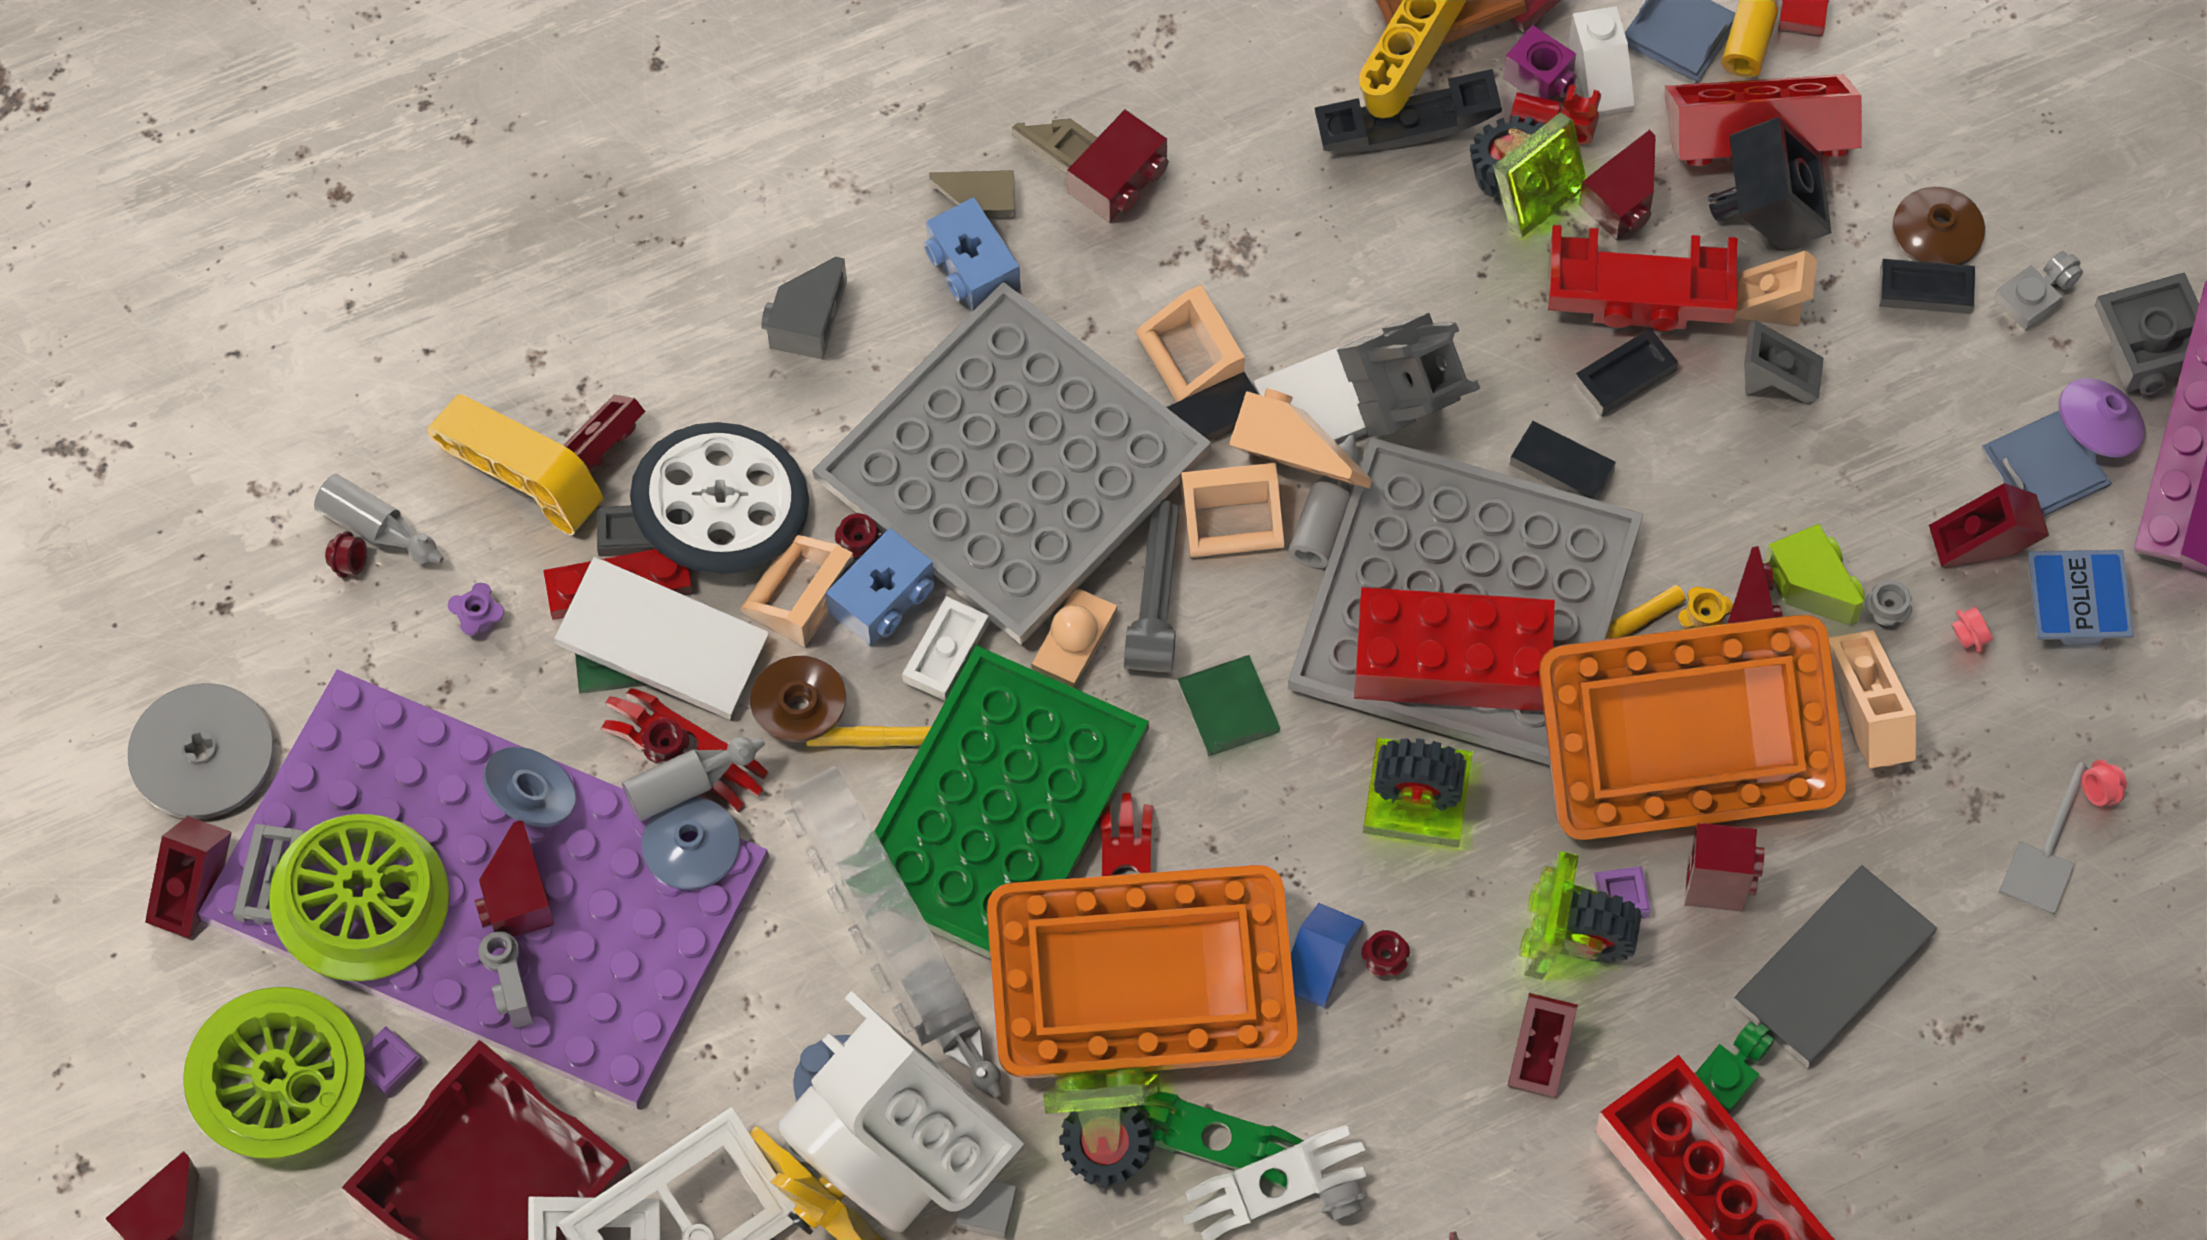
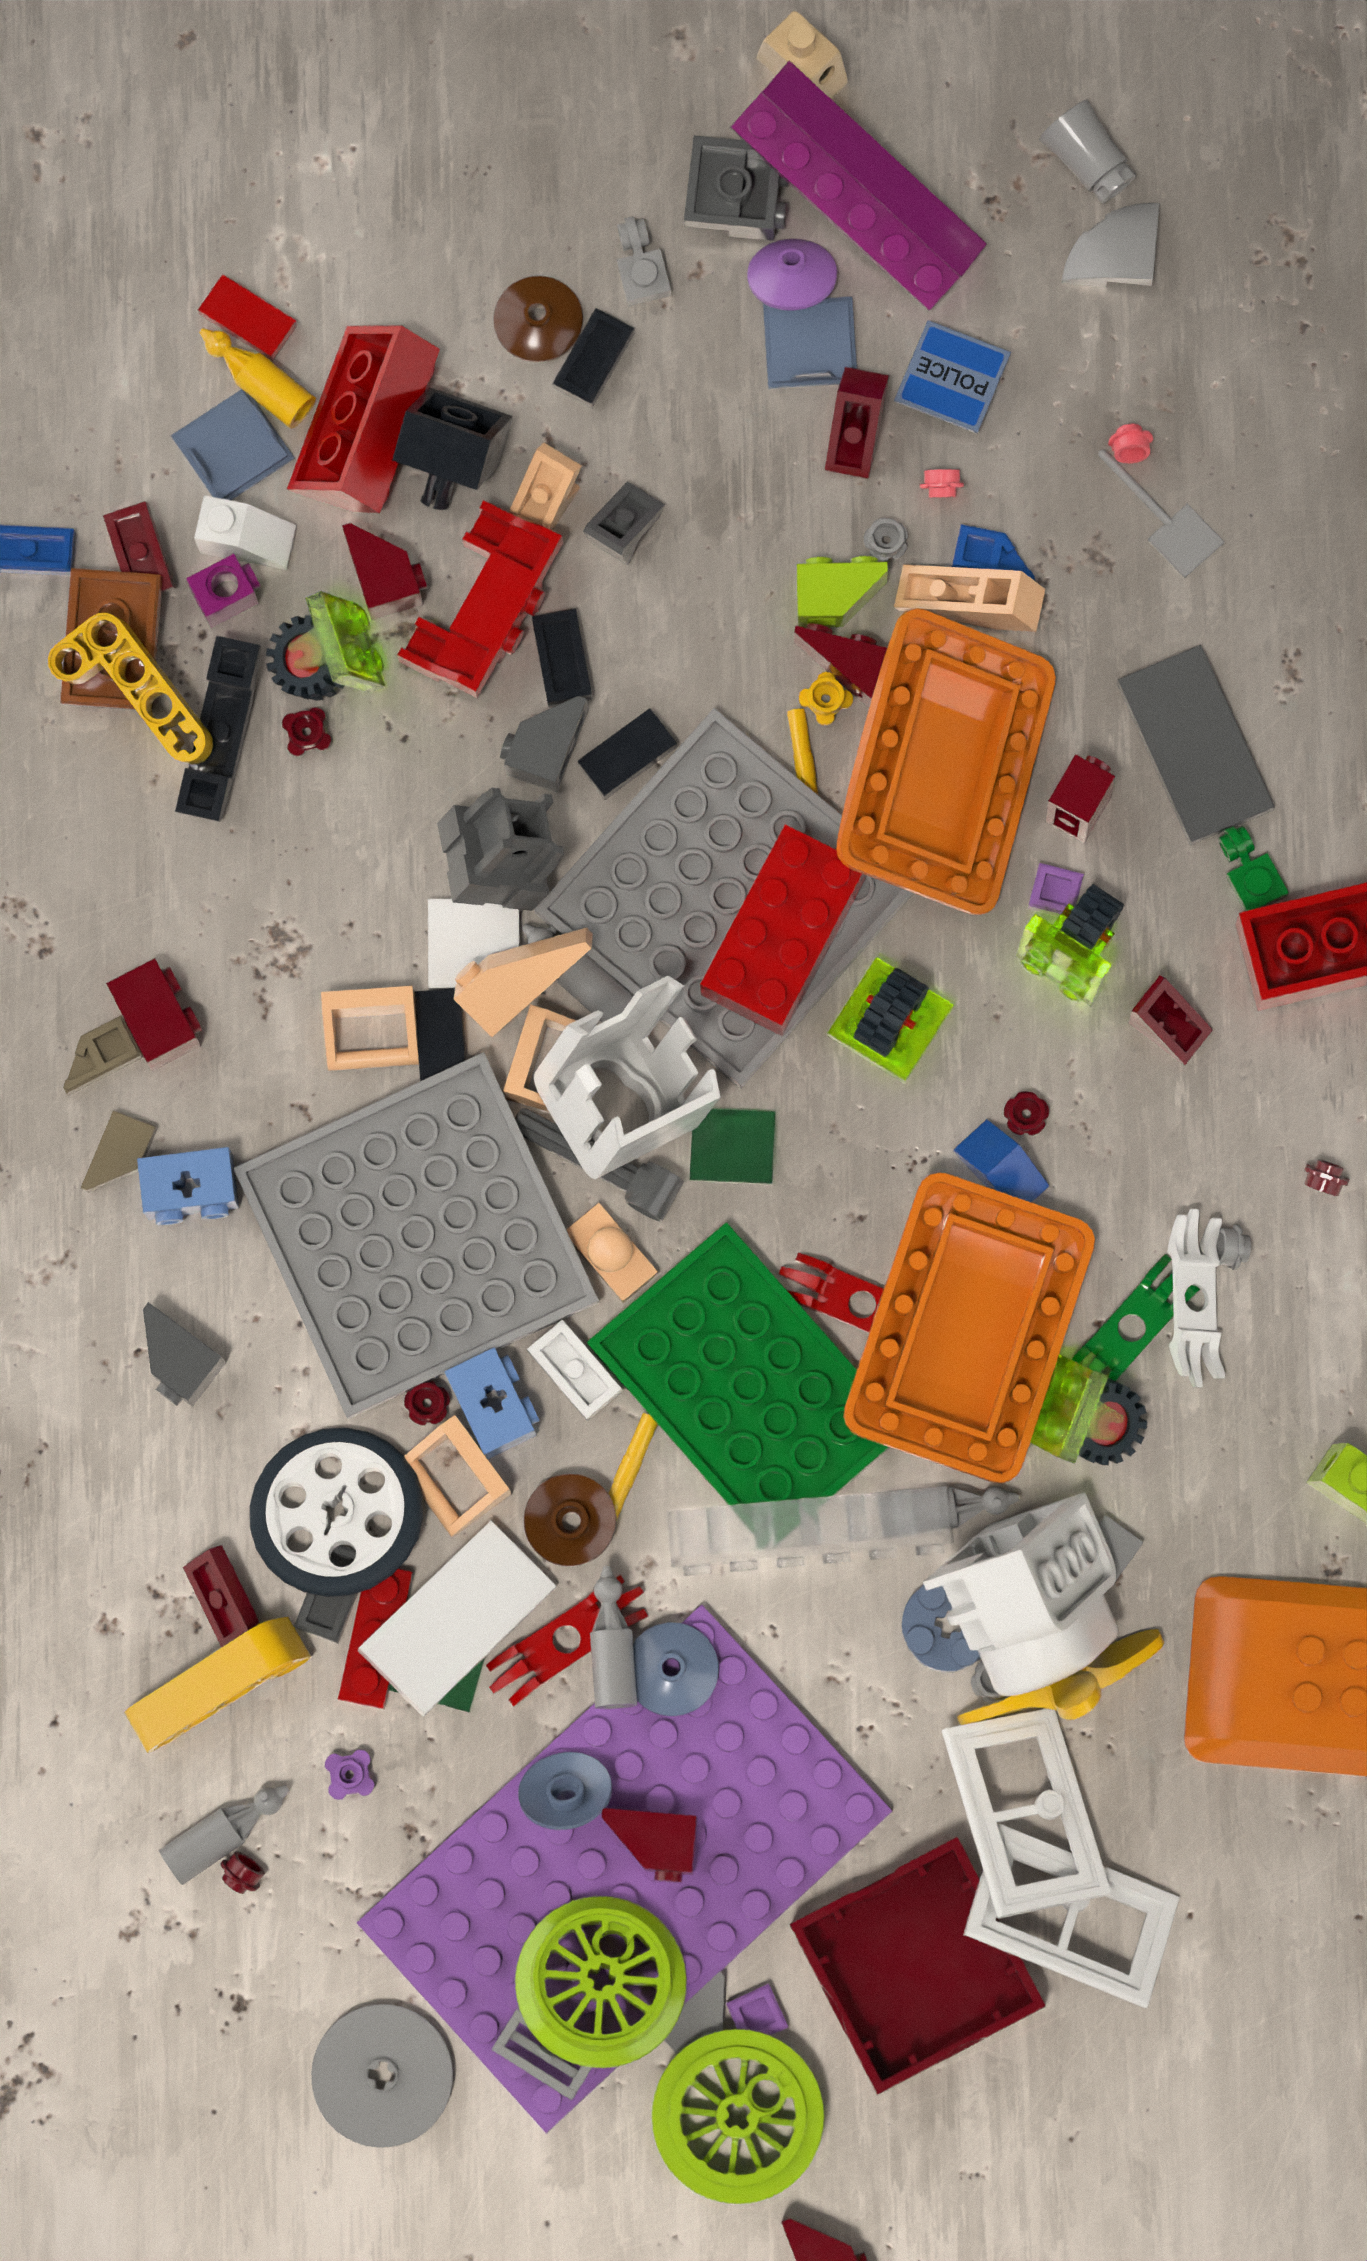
camera: 60 degrees left, 15 degrees up
dark red slope [145,816,232,938] -> none
light grey plate [478,932,533,1029] -> none
dark red plate [641,718,689,764] -> none
red bar [1510,84,1601,146] -> none
none -> dark red plate [282,707,331,757]
none -> dark grey slope [500,696,589,793]
none -> white piece [534,976,721,1179]
none -> light grey tile [664,1971,725,2054]
none -> blue tile [952,524,1035,581]

